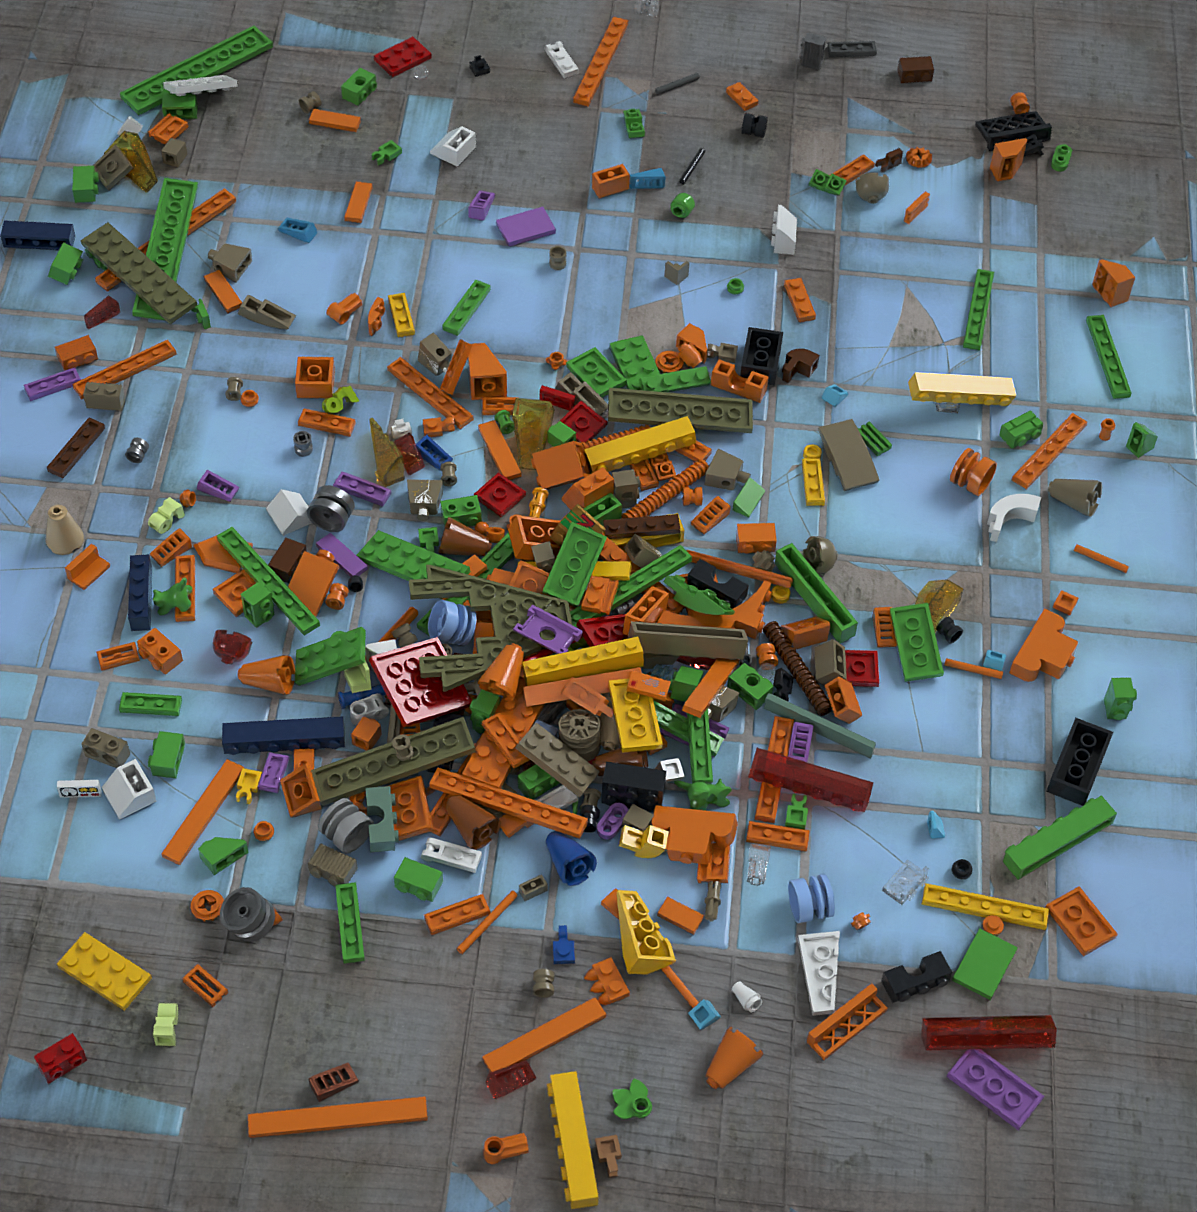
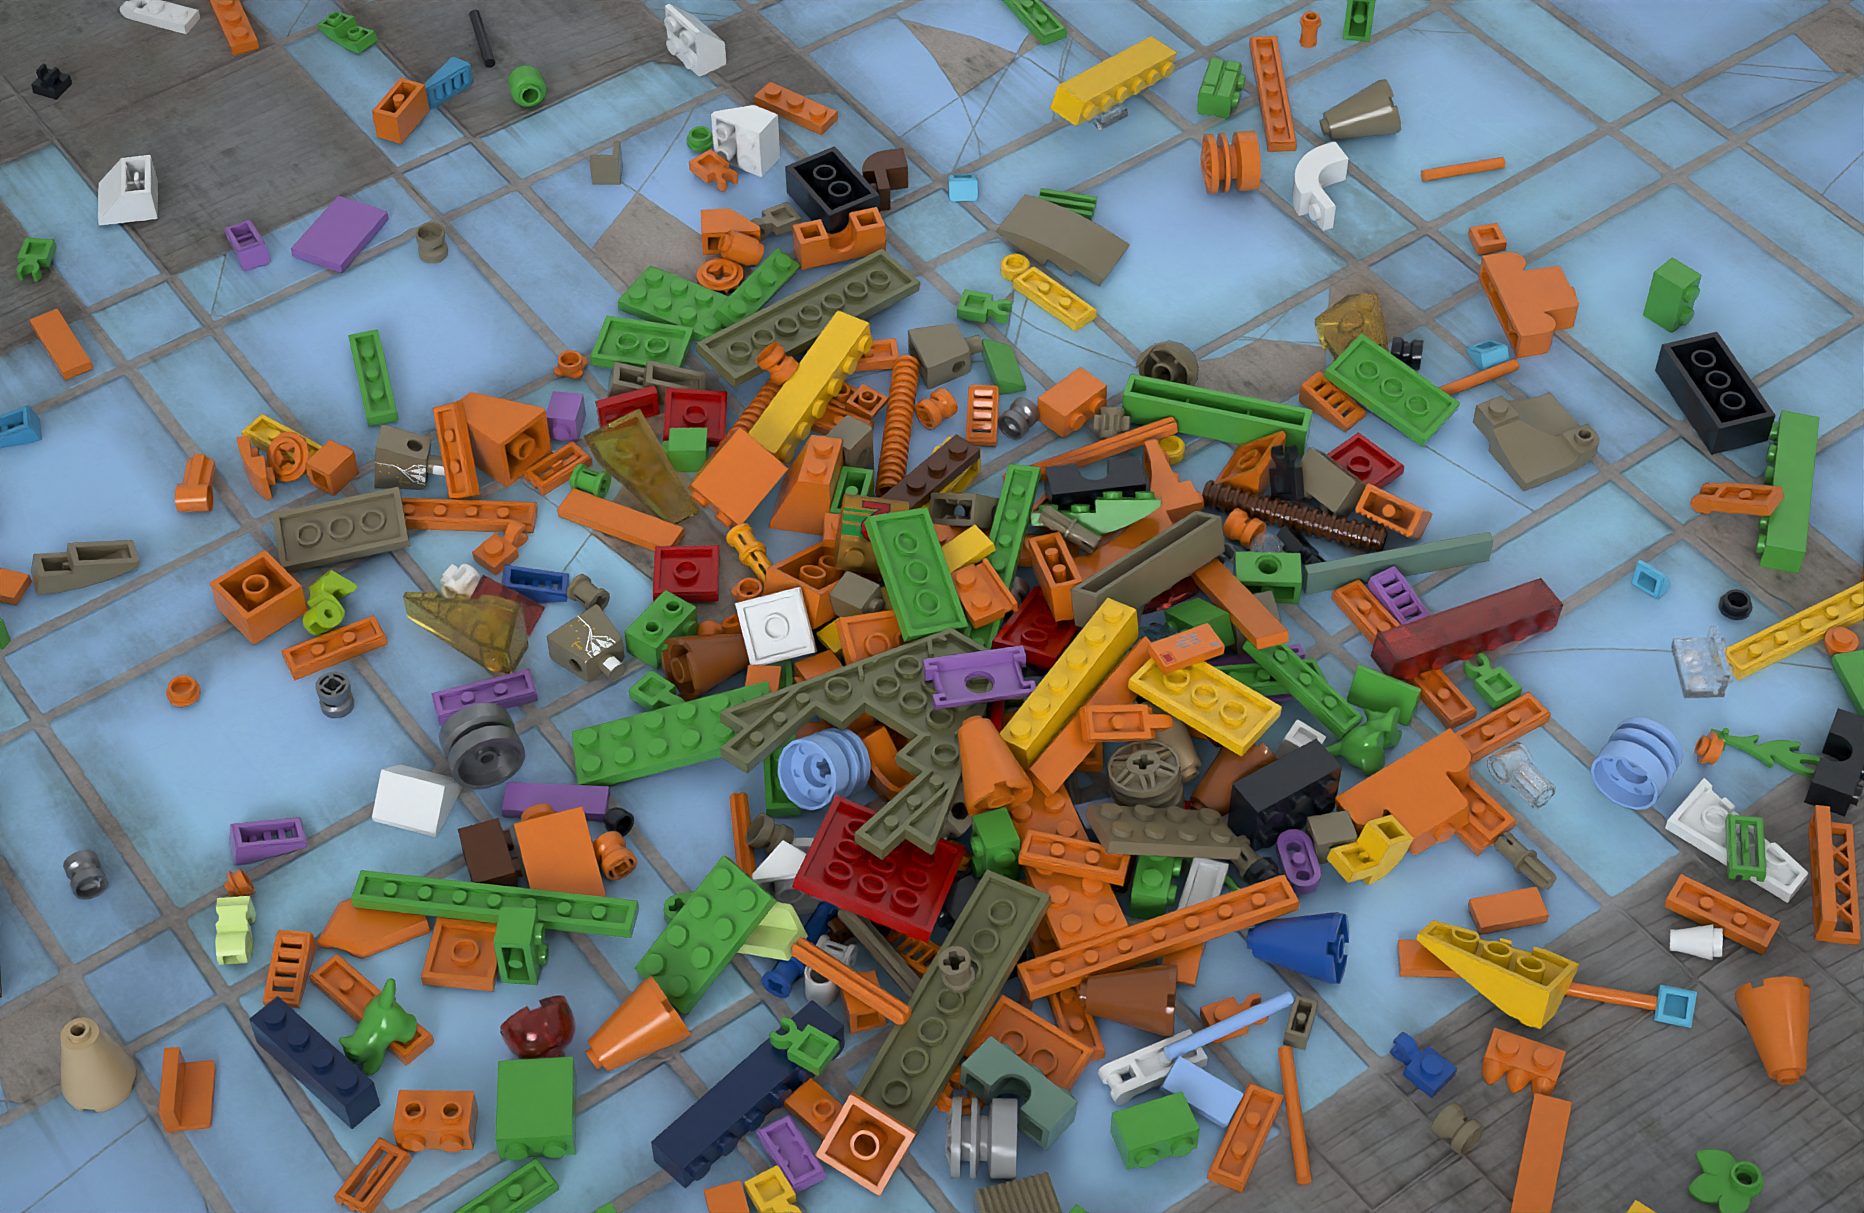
camera: 40 degrees left, 5 degrees down
dark tan bush [225,377,243,401] -> none
none -> orange gear [267,432,312,482]
none -> dark tan plate [272,486,411,573]
none -> orange brick [305,440,359,496]
none -> bright green brick [495,1057,577,1161]
none -> medium lavender brick [546,391,586,442]
none -> orange plate [689,149,738,192]
none -> white slope [711,105,780,177]
none -> white tile [735,587,817,665]
none -> orange wheel [755,341,799,385]
none -> bright green plate [769,1017,840,1076]
none -> orange axle [791,938,912,1026]
none -> bright green plate [957,289,1012,324]
none -> flat silver wheel [998,397,1040,440]
none -> dark tan axle [1039,506,1102,554]
none -> light blue tile [1159,1056,1244,1128]
none -> light blue bar [1164,991,1294,1061]
none -> orange plate [1200,993,1269,1044]
none -> black plate [1269,445,1305,501]
none -> bright green slope [1347,664,1421,726]
none -> dark tan slope [1473,393,1599,492]
none -> orange plate [1664,874,1781,955]
none -> orange hinge [1690,482,1784,516]
none -> bright green piece [1710,728,1820,777]
none -> bright green tile [1725,814,1766,882]

